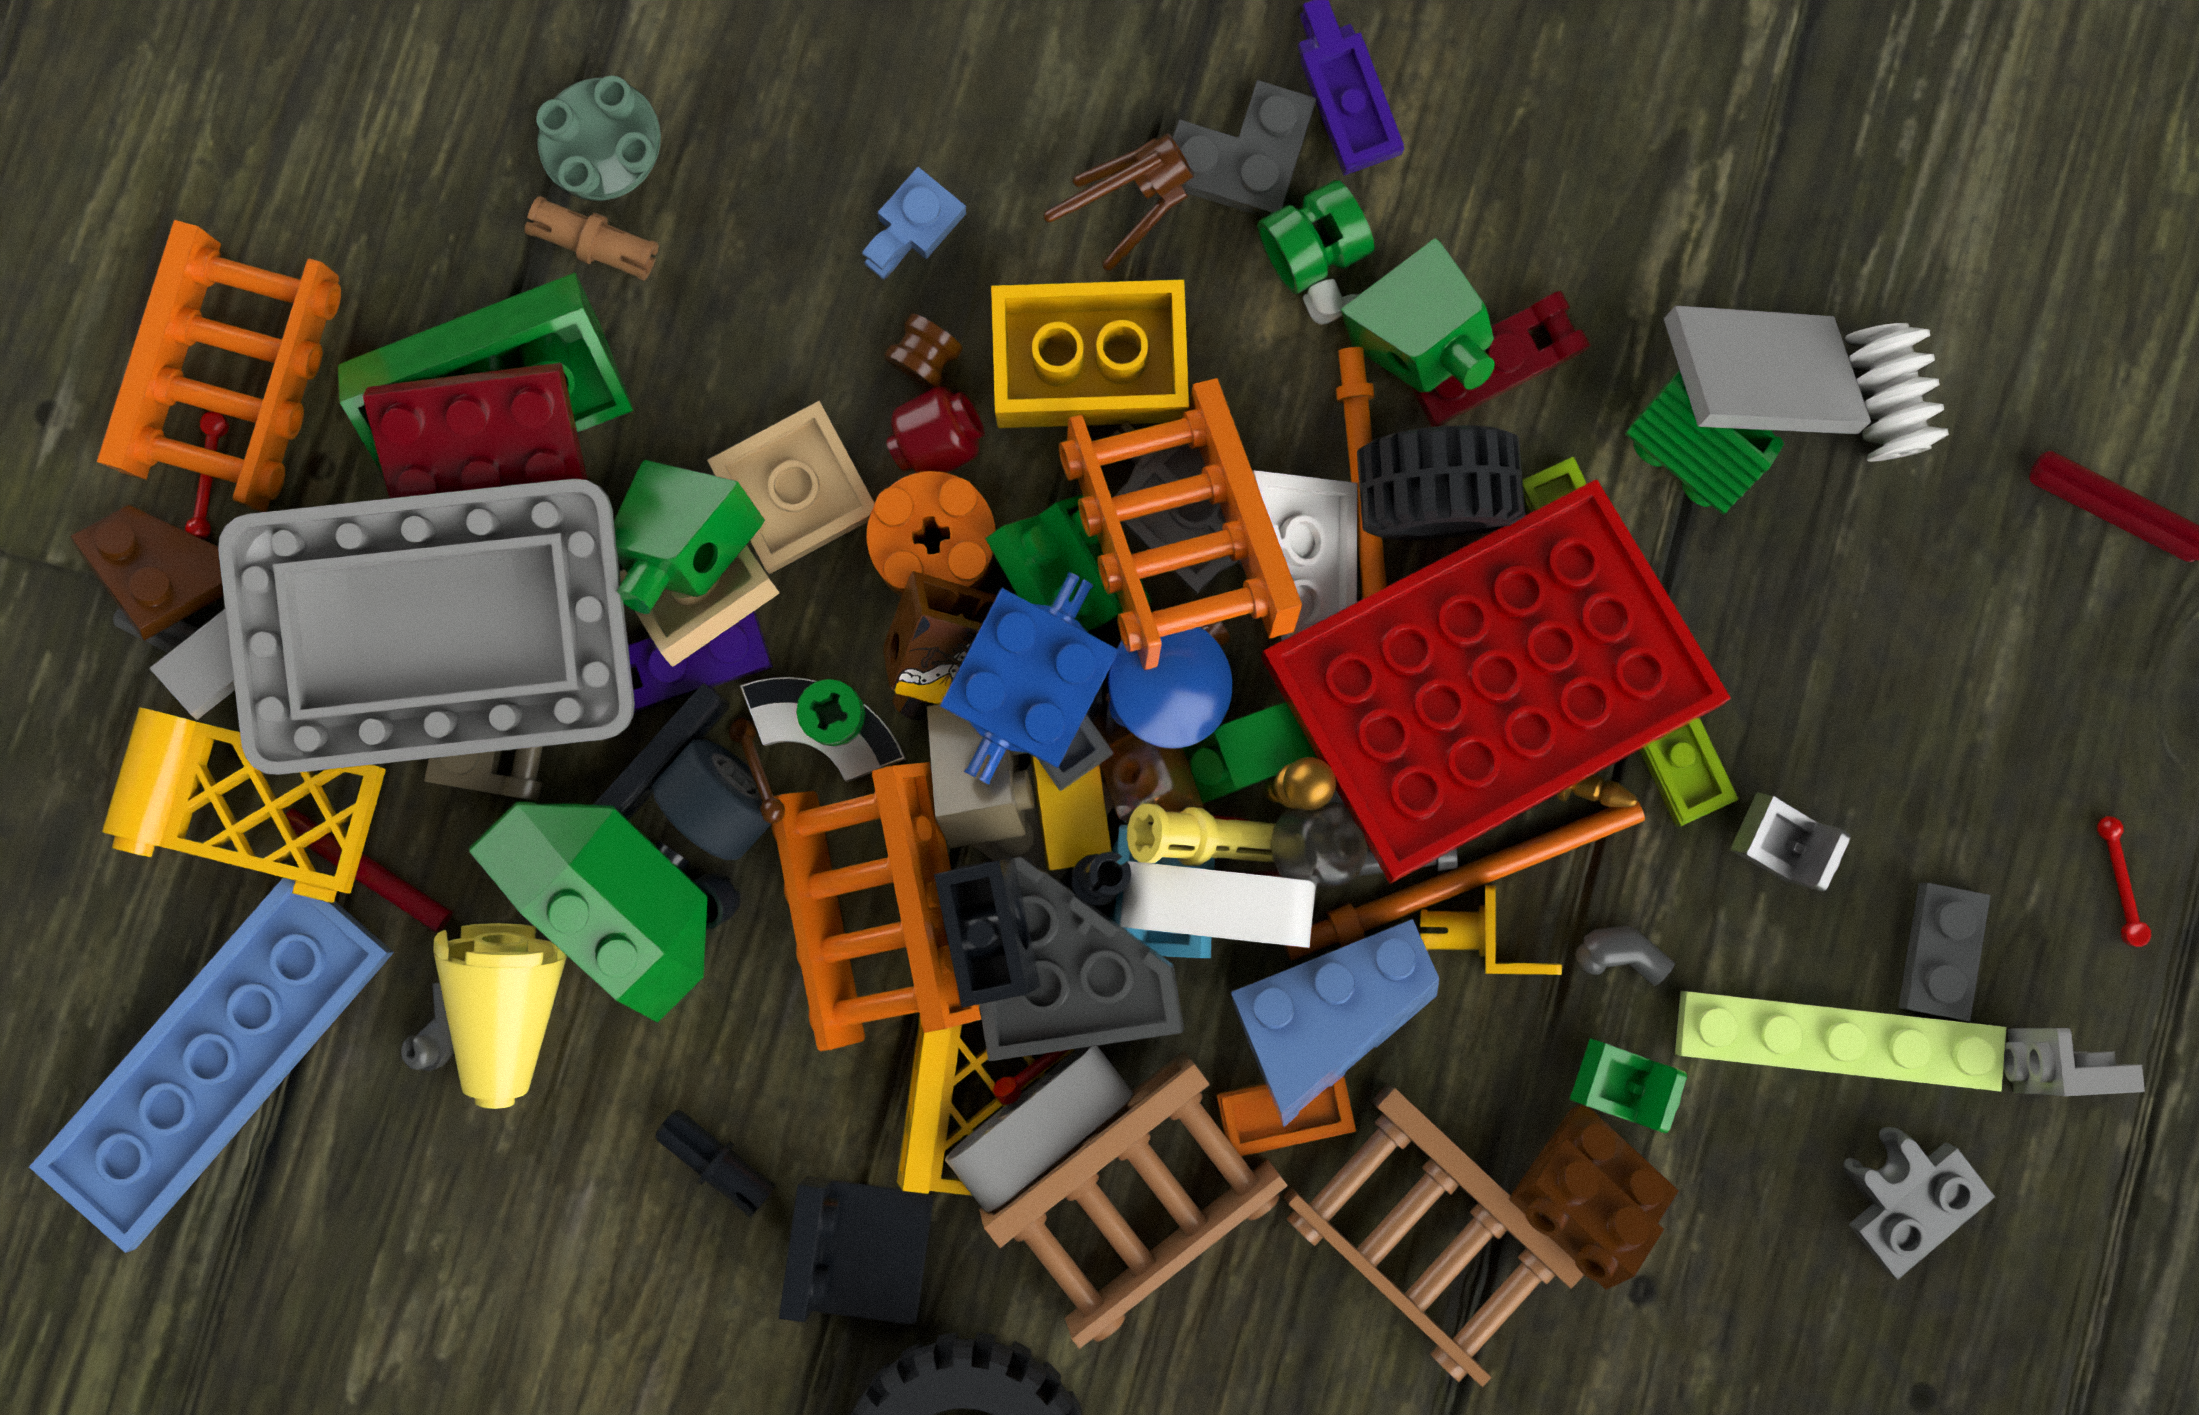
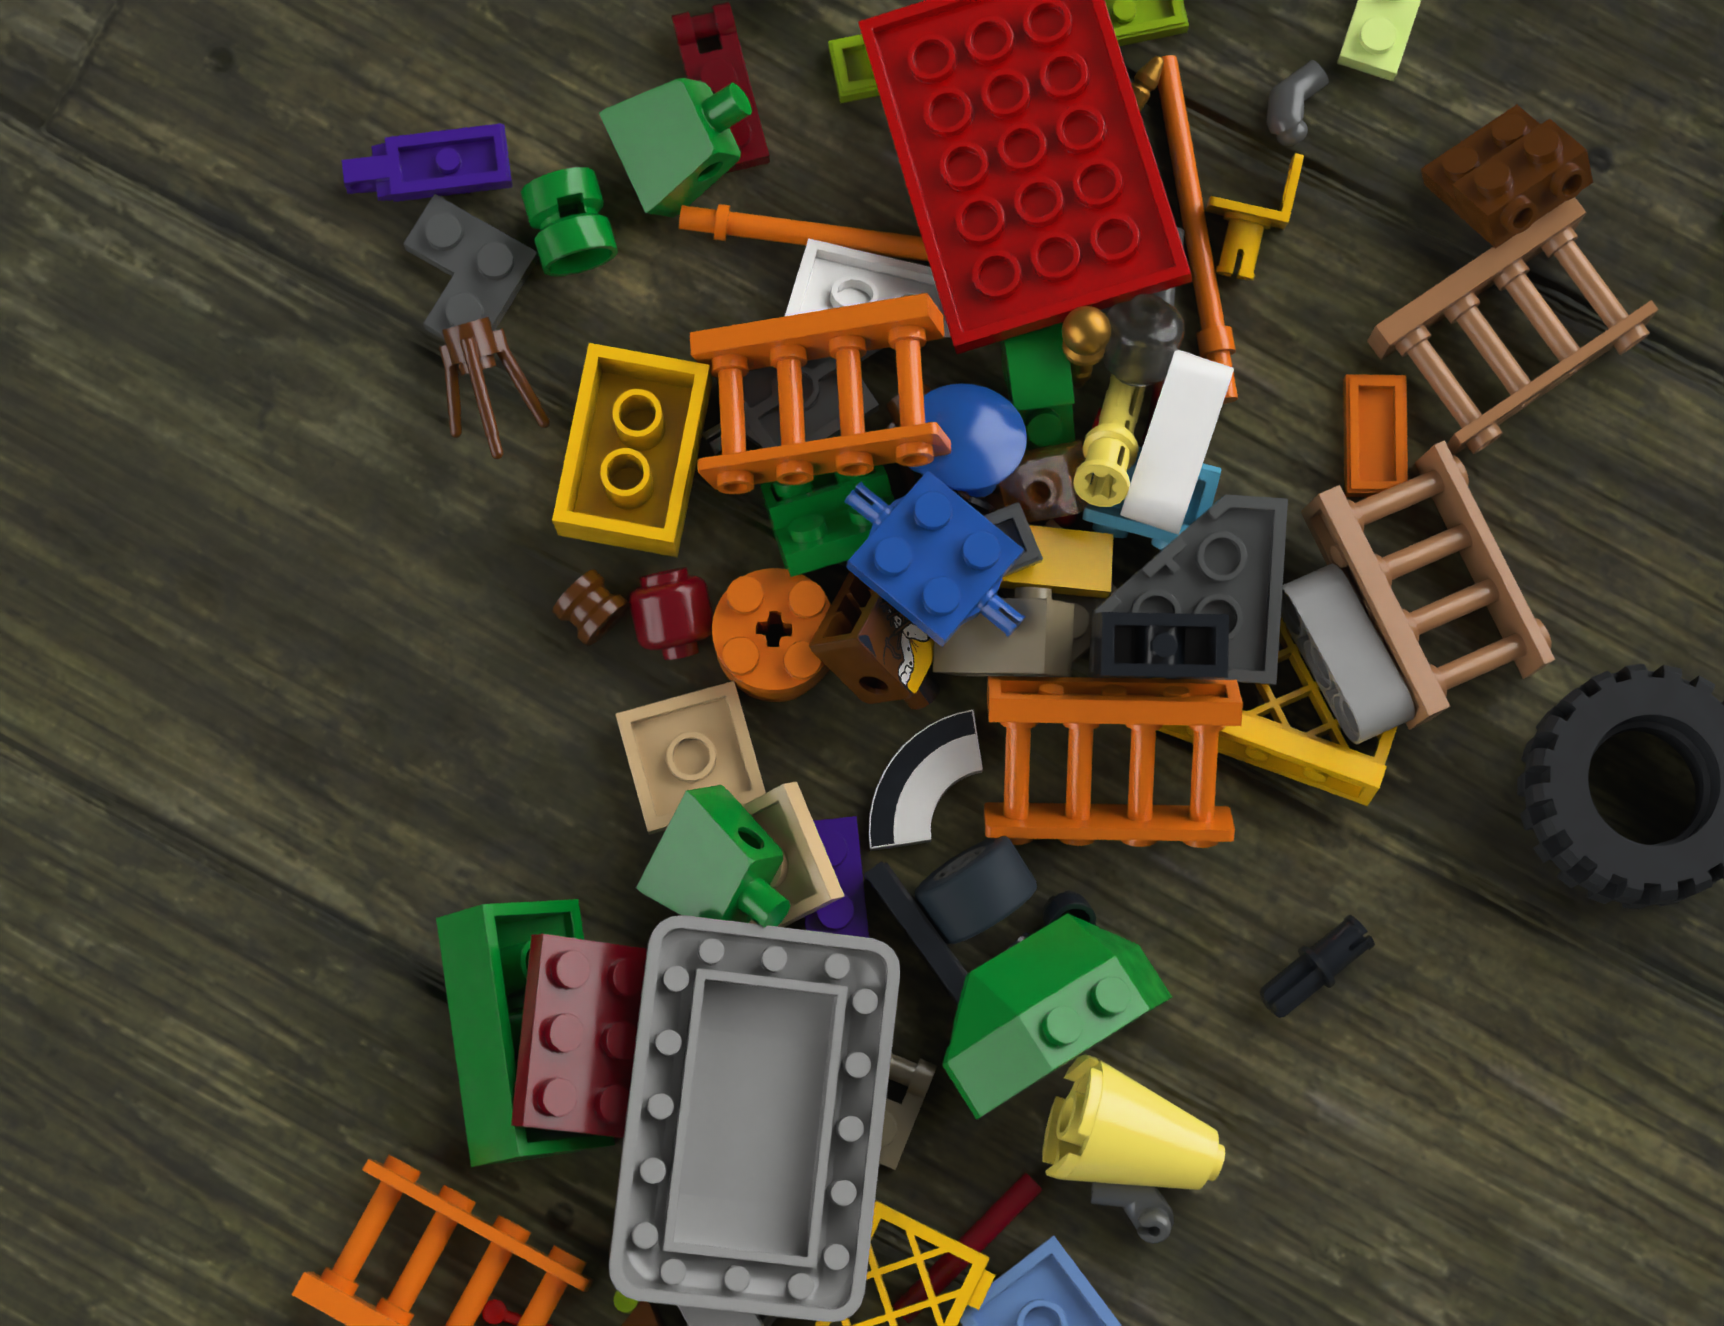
camera: 75 degrees left, 5 degrees down
medium nougat pin [525,196,659,281] -> none
sand green dish [536,75,661,201] -> none
reddish brown hinge [729,717,785,823] -> none
black bracket [779,1176,934,1324] -> none
green wheel [796,679,866,747] -> none
medium blue plate [862,167,966,280] -> none
red hinge [993,1050,1069,1105] -> none
black axle [1067,852,1131,906] -> none
medium blue wedge [1231,919,1439,1127] -> none
white hand [1303,279,1360,325] -> none
black tyre [1357,425,1525,540] -> none
green bracket [1570,1038,1687,1134] -> none

